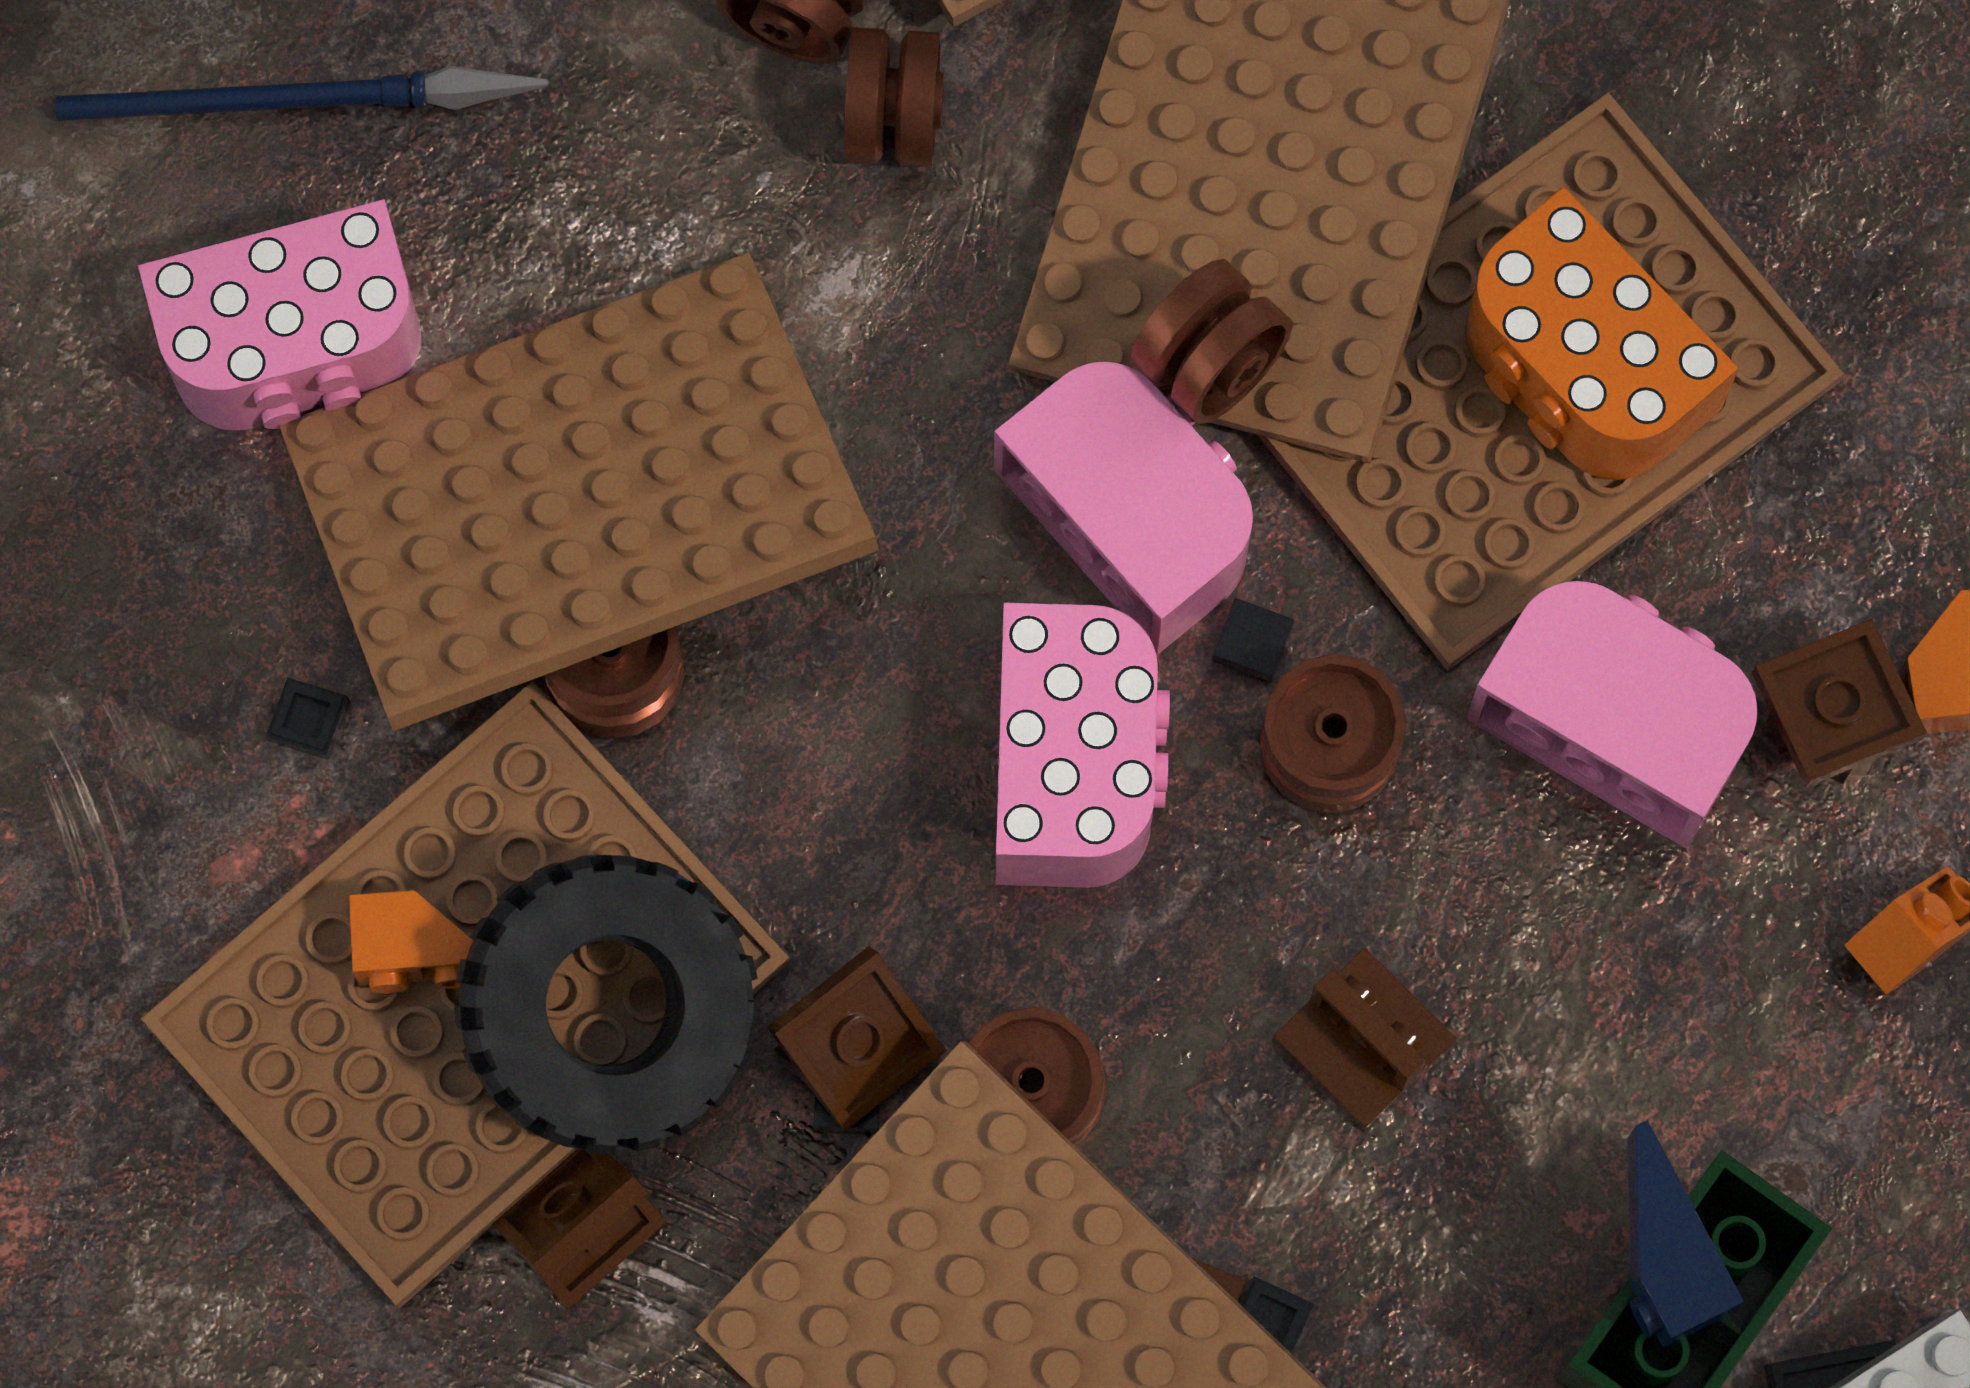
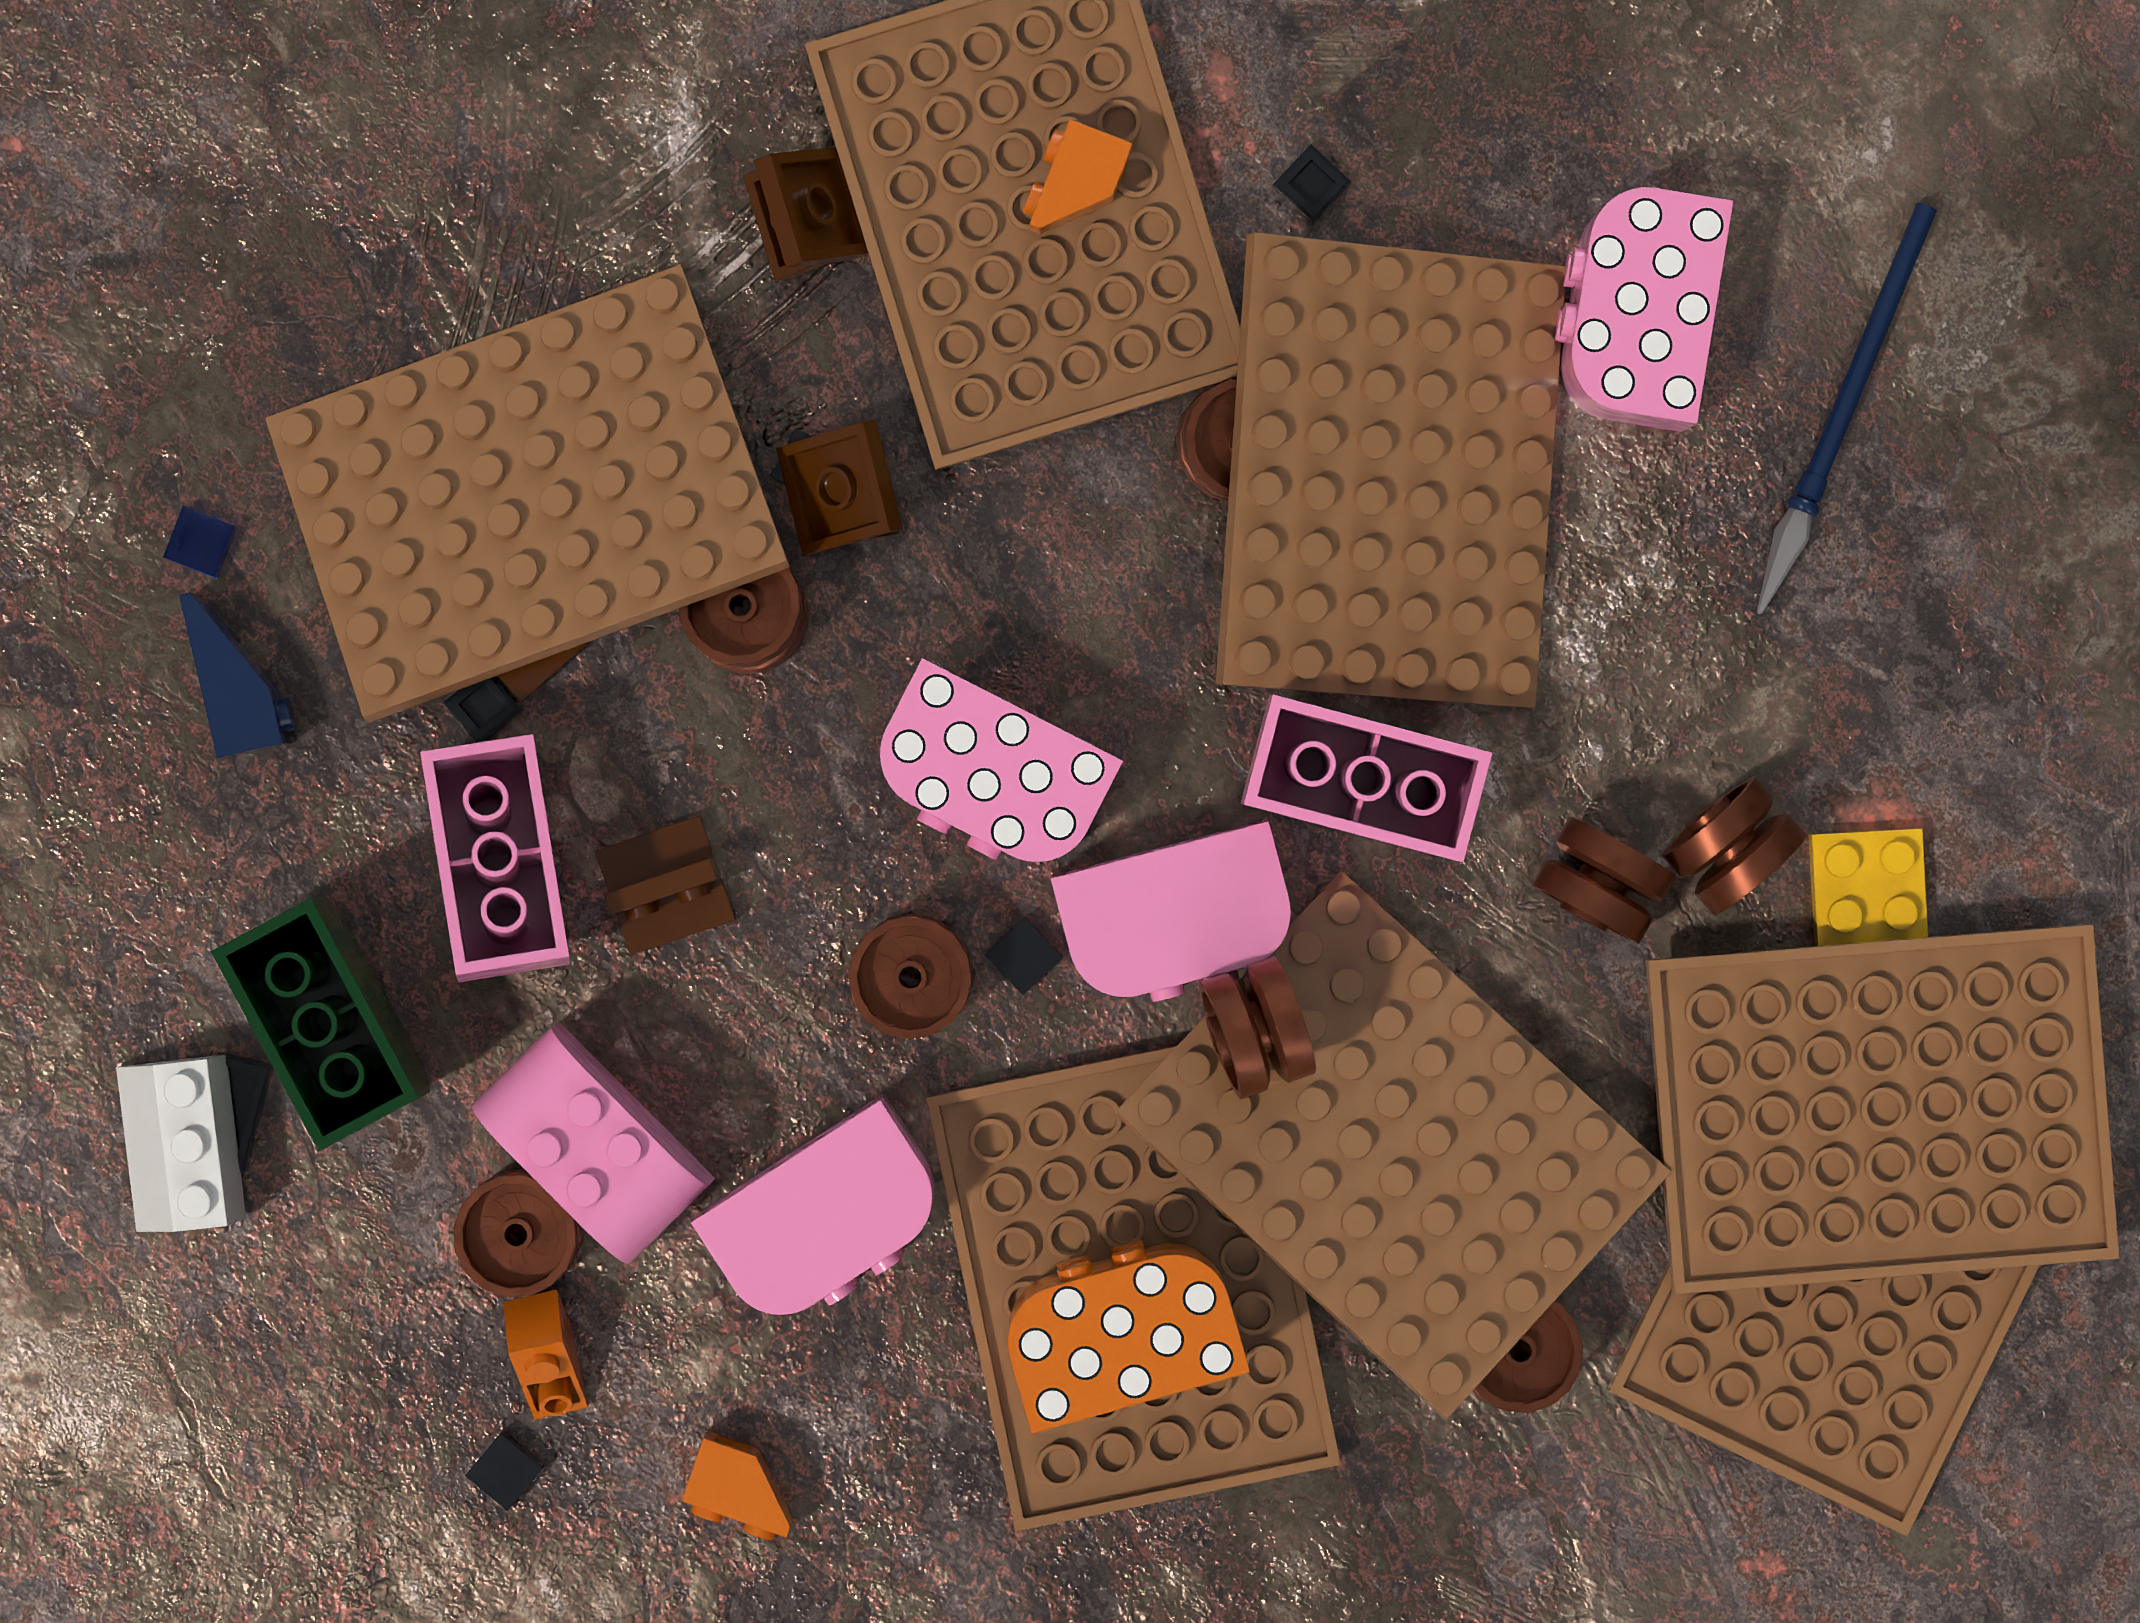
camera: 120 degrees right, 15 degrees up
black tyre [454,855,760,1154] -> none
dark blue slope [1627,1120,1744,1348] -> none
reddish brown bracket [1752,619,1927,787] -> none
none -> bright pink brick [420,734,570,983]
none -> copper wheel [453,1169,584,1297]
none -> bright pink brick [471,1022,715,1264]
none -> bright pink brick [1241,695,1492,862]

